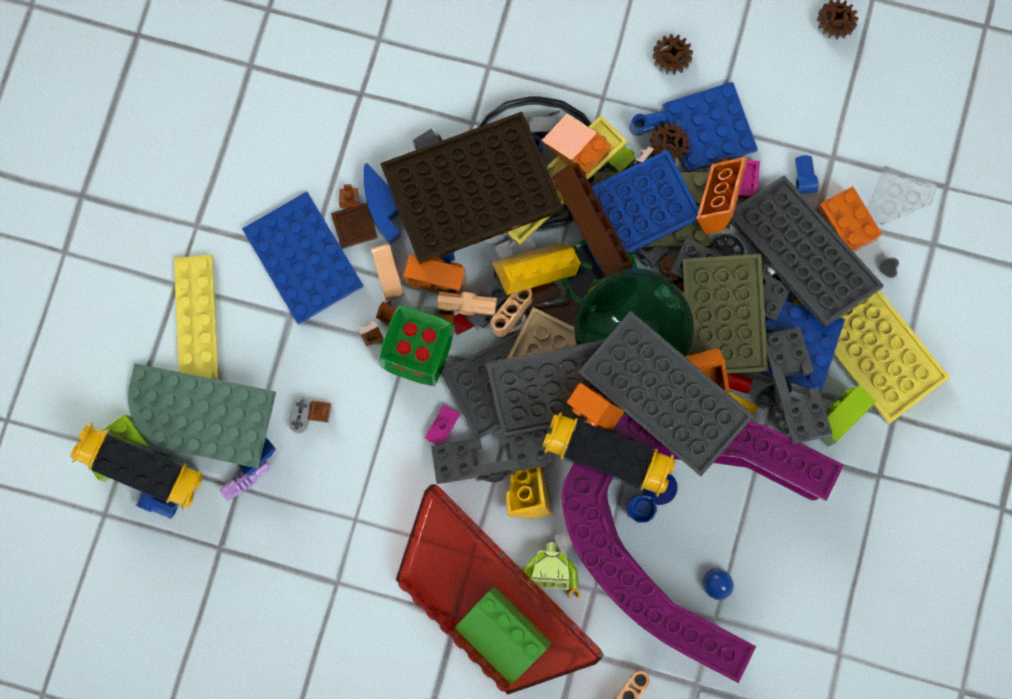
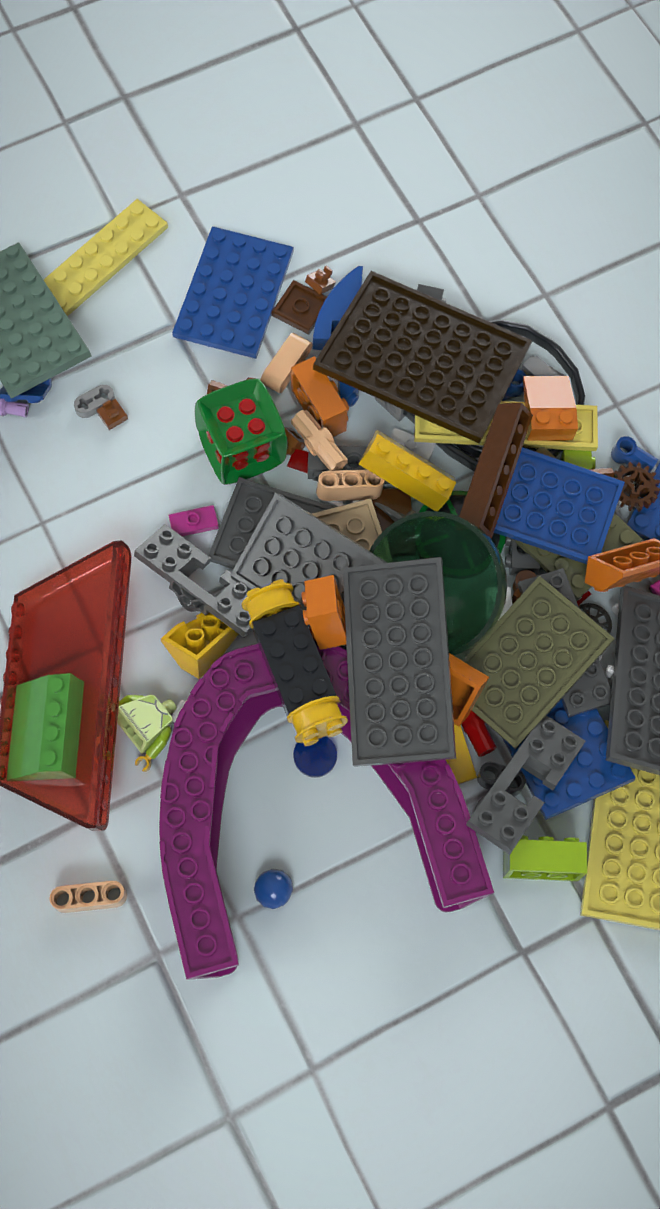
camera: 40 degrees right, 10 degrees down
blue hair [627,493,657,523] -> none

